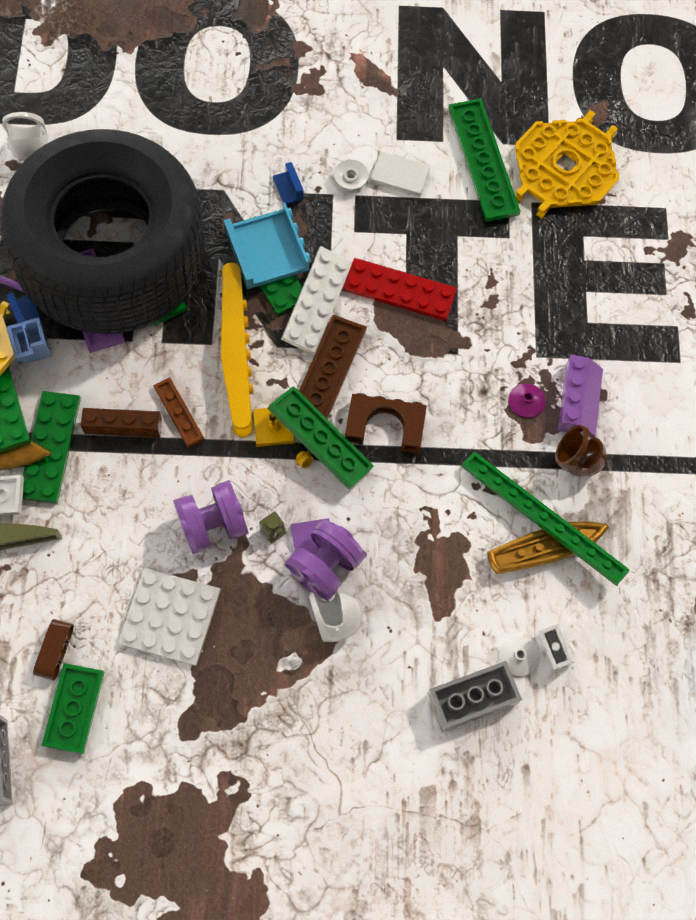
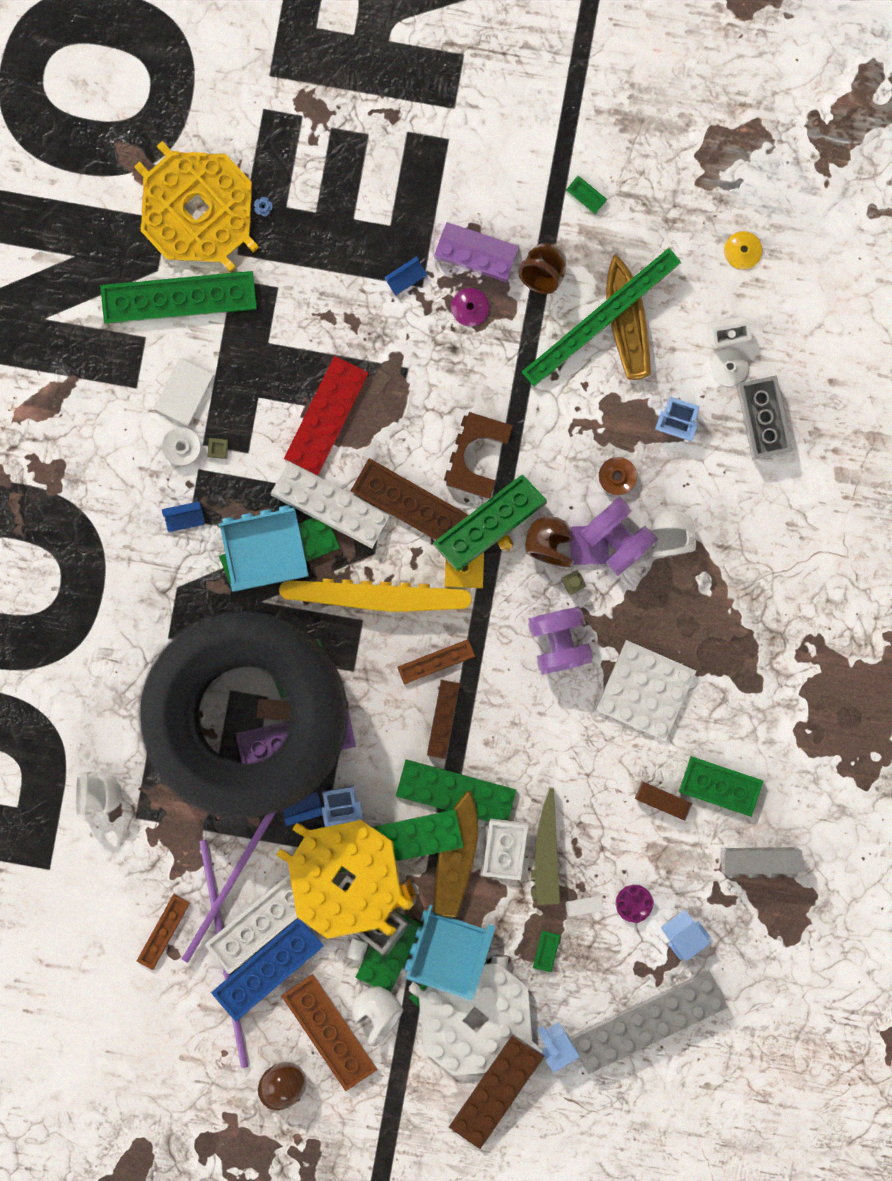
camera: 80 degrees left, 20 degrees up
none -> olive tile [207,438,229,459]
none -> medium blue plate [254,197,273,216]
none -> blue panel [385,257,427,296]
none -> reddish brown piece [525,516,574,568]
none -> green tile [566,175,607,215]
none -> dark orange dish [599,457,637,495]
none -> light blue plate [655,397,700,442]
none -> yellow dish [724,231,762,270]

